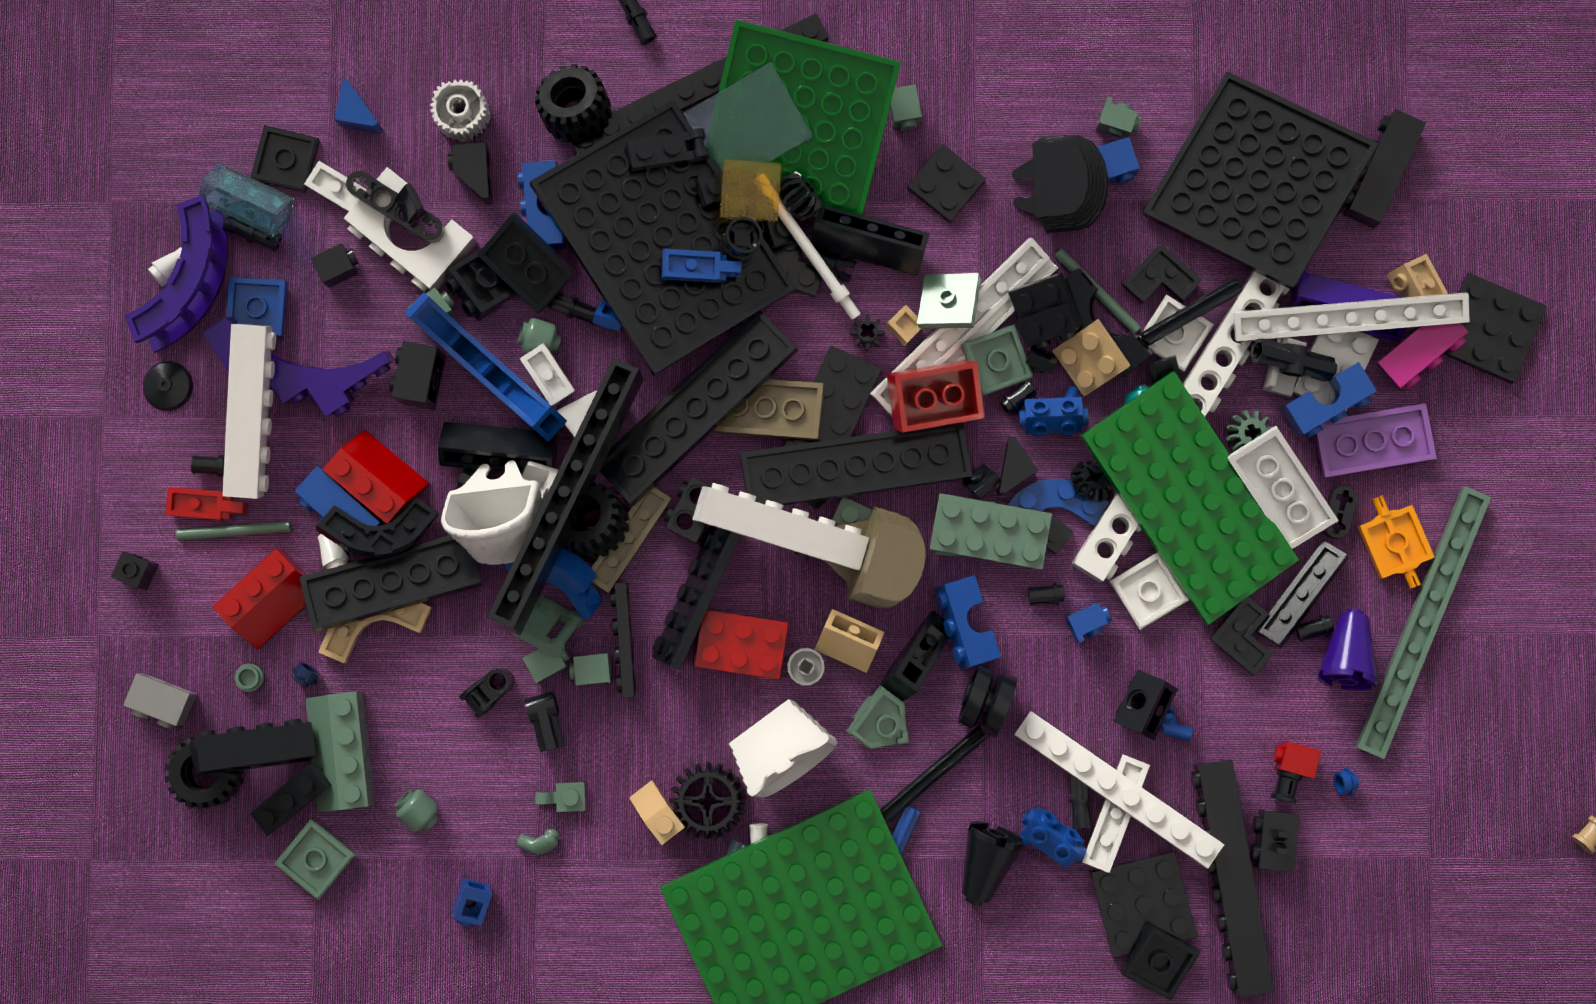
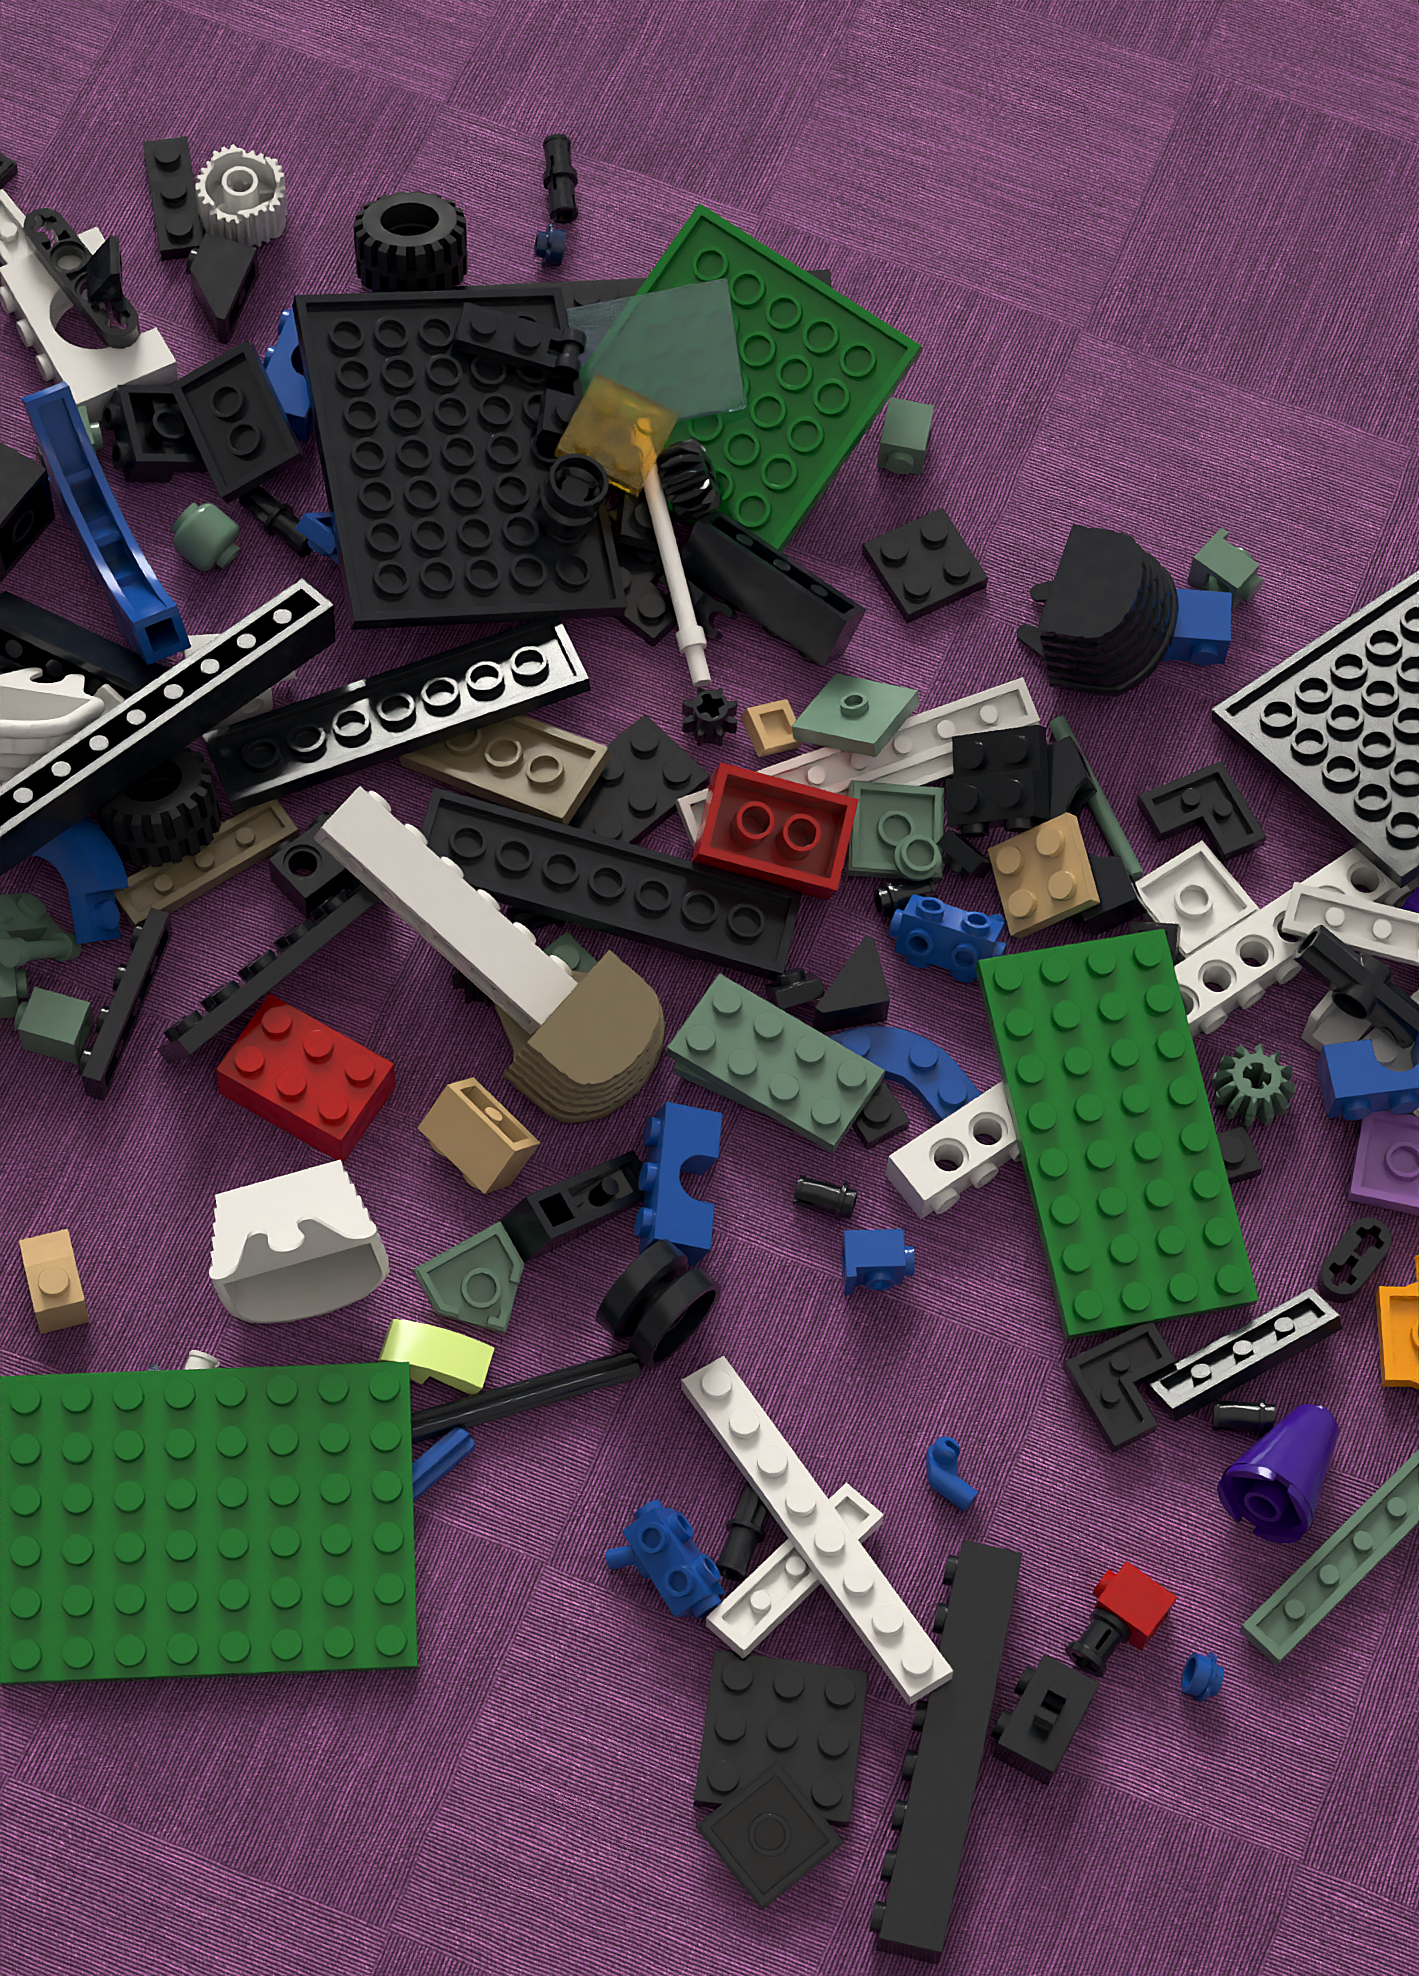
camera: 15 degrees right, 20 degrees down
blue slope [334,78,383,133] -> none
white panel [520,343,576,407] -> none
blue hinge [662,249,742,283] -> none
black gear [669,762,747,840] -> none
light grey wheel [787,648,825,686] -> none
black cone [962,821,1025,906] -> none
black gear [1070,461,1114,501] -> none
white plate [1109,553,1189,630] -> none
black brick [1114,670,1178,741] -> none
black axle [1140,279,1242,346] -> none
white plate [1227,426,1339,549] -> none
none -> black plate [143,136,204,261]
none -> yellowish green slope [377,1319,494,1395]
none -> dark blue plate [533,223,566,268]
none -> sand green plate [893,834,942,882]

